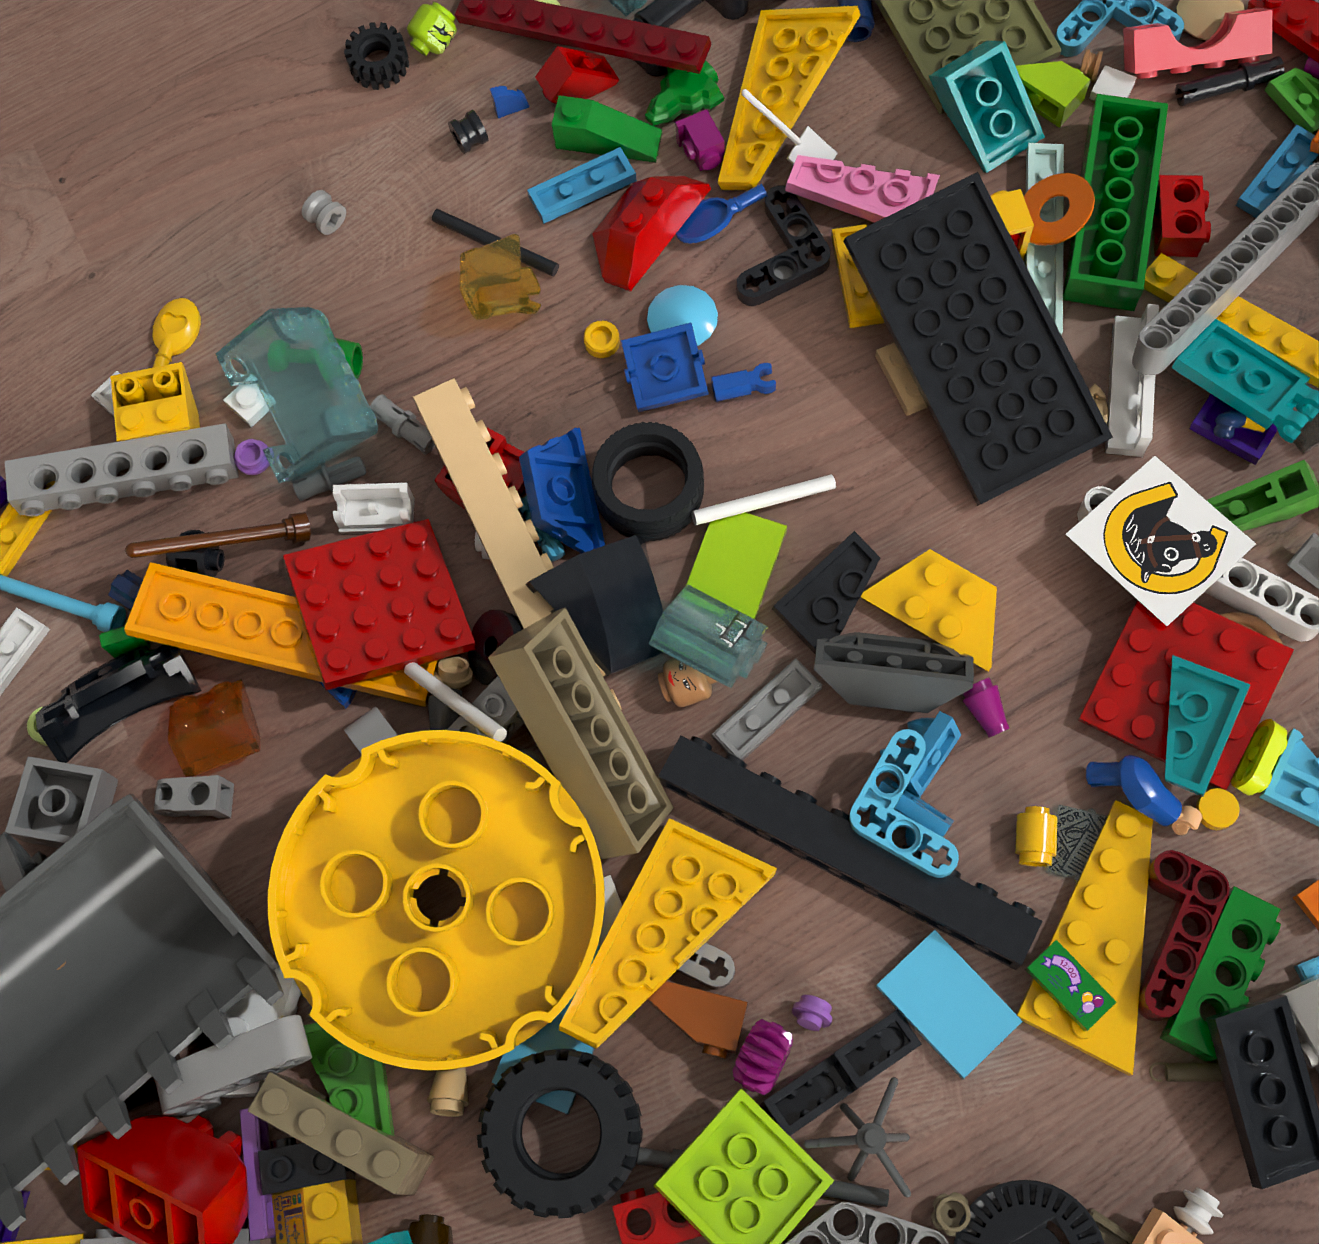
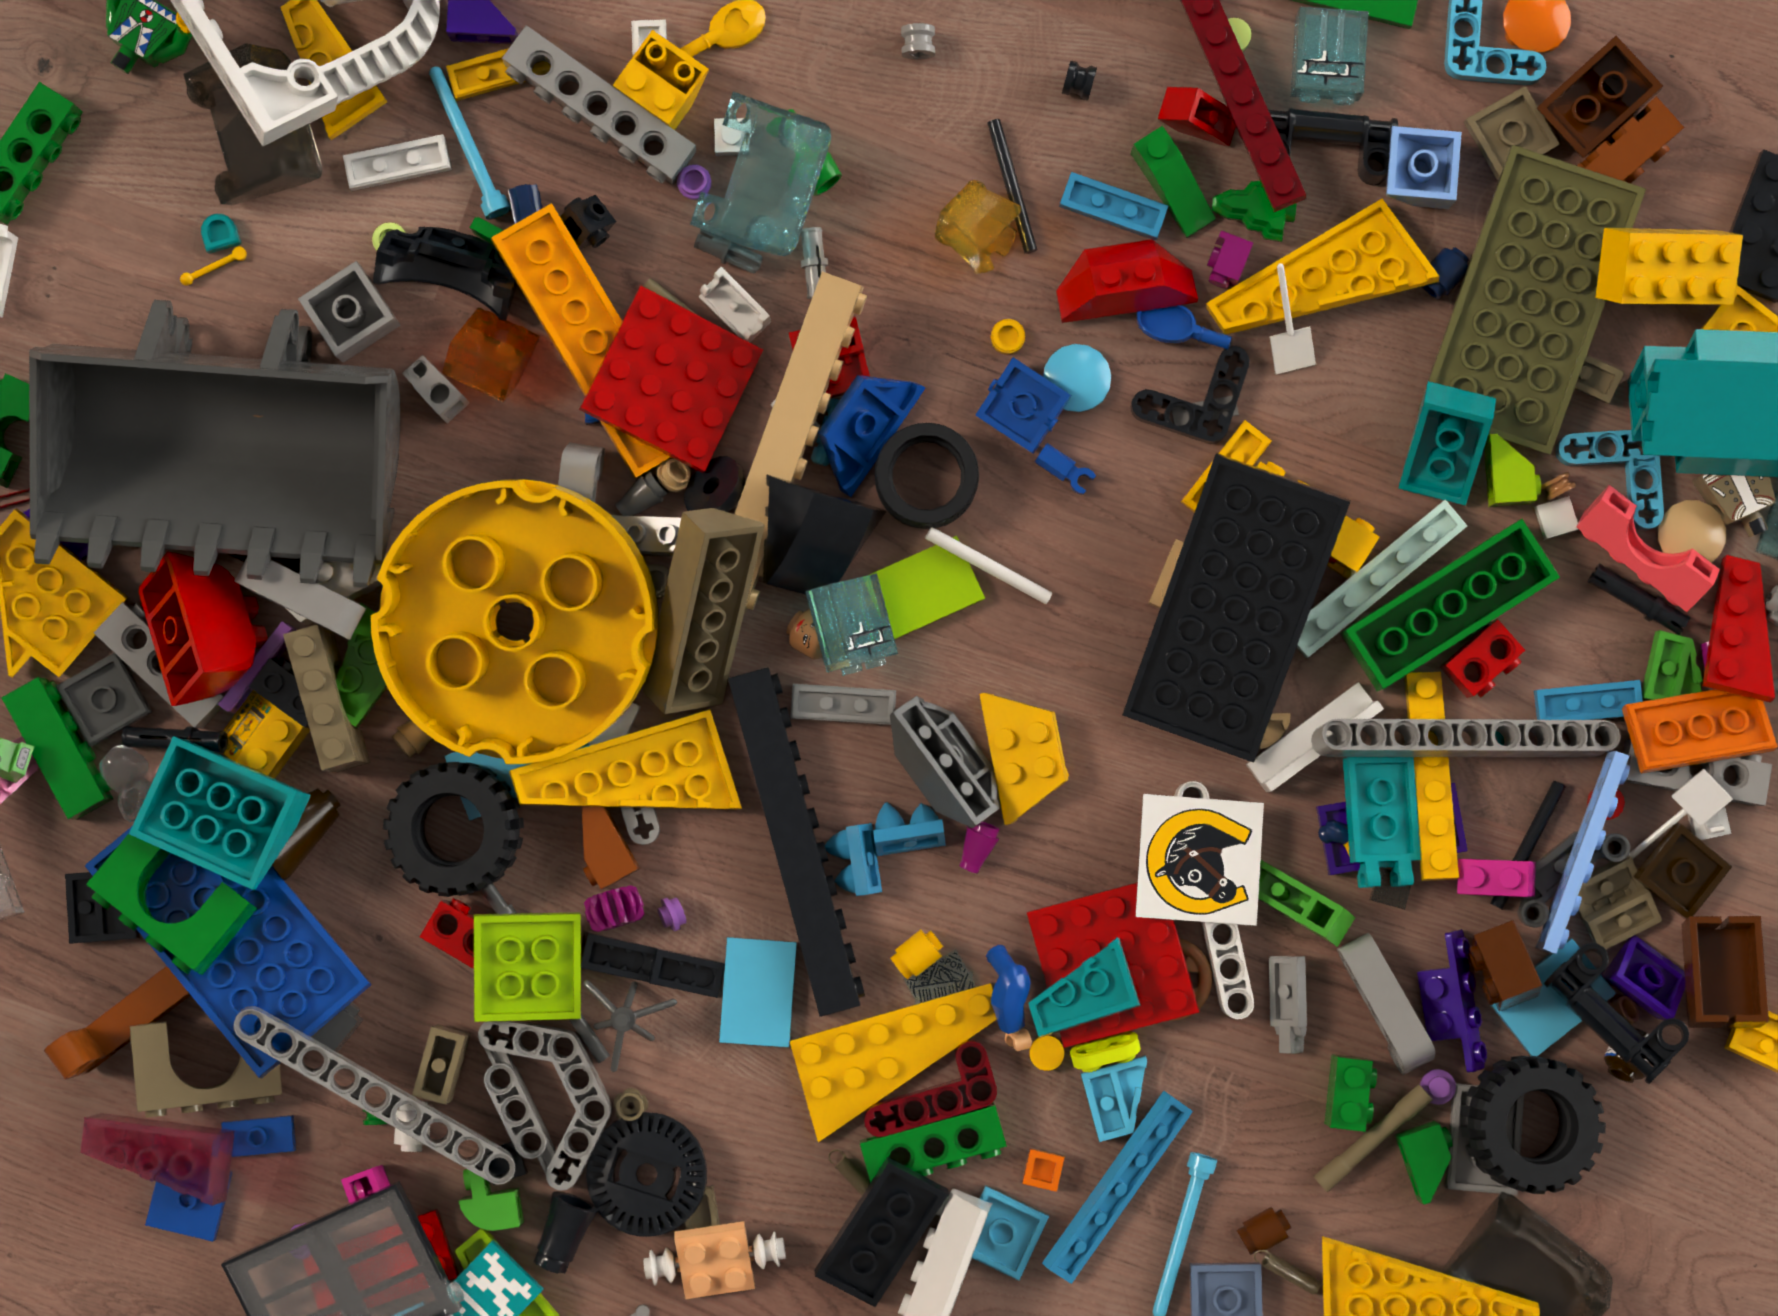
camera: 40 degrees right, 15 degrees up
reddish brown piece [125,512,311,558] -> none
white bar [404,662,507,742] -> none
blue tile [490,86,530,118] -> none
black wing [772,531,881,655] -> none
bright pink wing [785,155,940,223] -> none
medium azure beam [849,729,959,878] -> none
orange gear [1024,173,1095,246] -> none
green tile [1025,940,1117,1032] -> none

